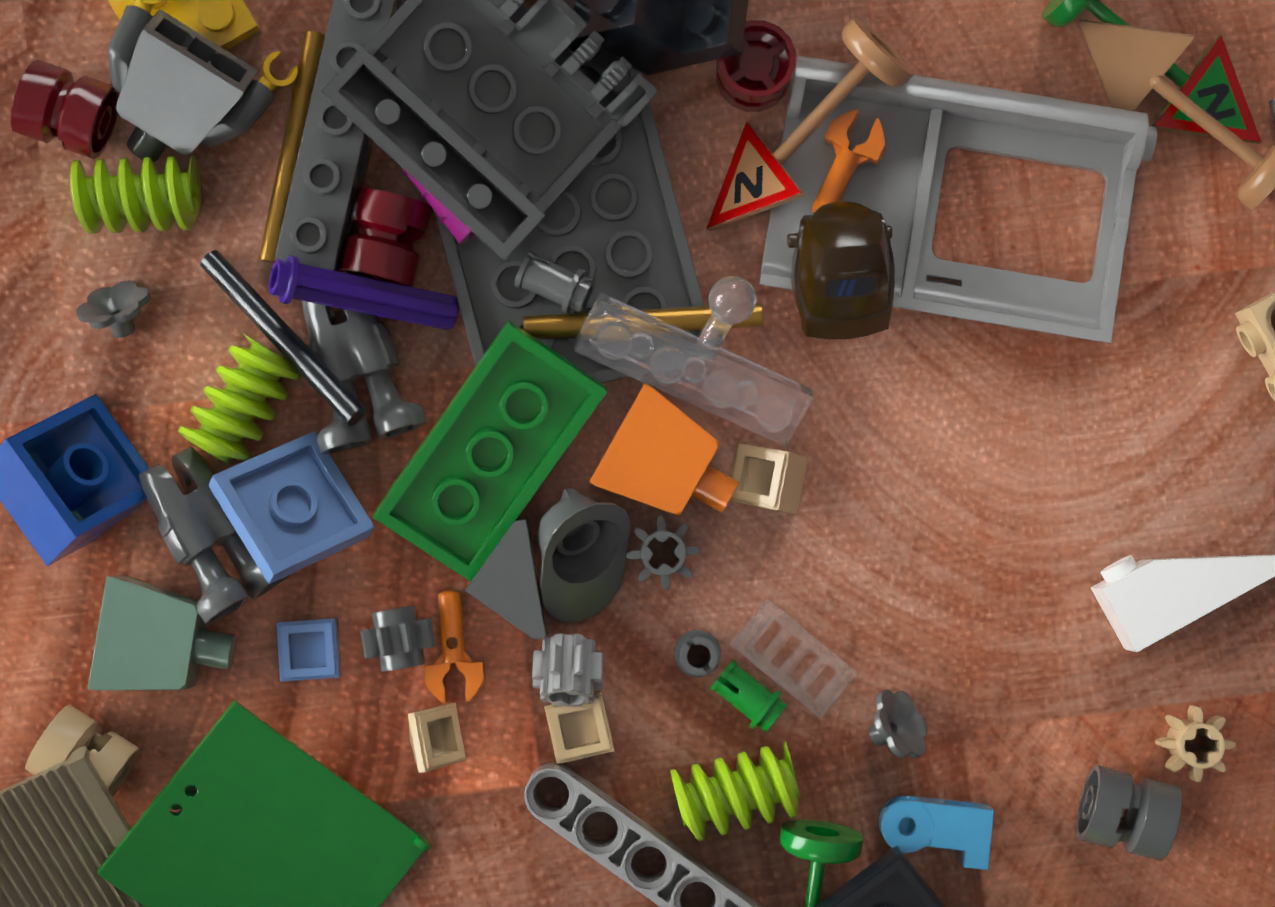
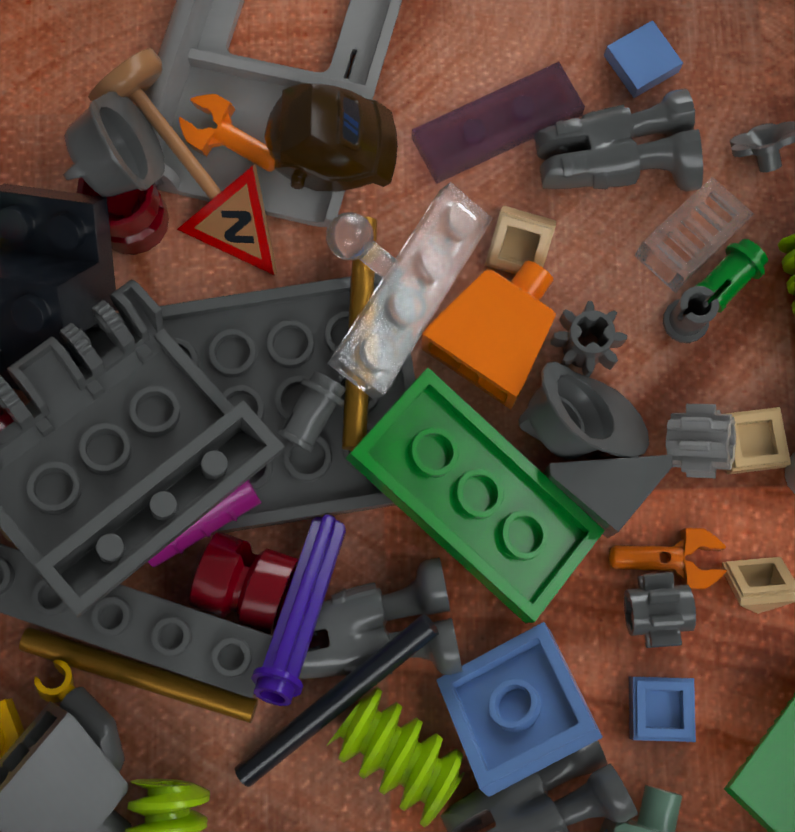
camera: 85 degrees left, 10 degrees down
none -> dark grey piece [63,92,165,197]
none -> clear purple tile [412,62,585,184]
none -> dark grey piece [534,89,703,192]
none -> medium blue tile [604,20,683,98]

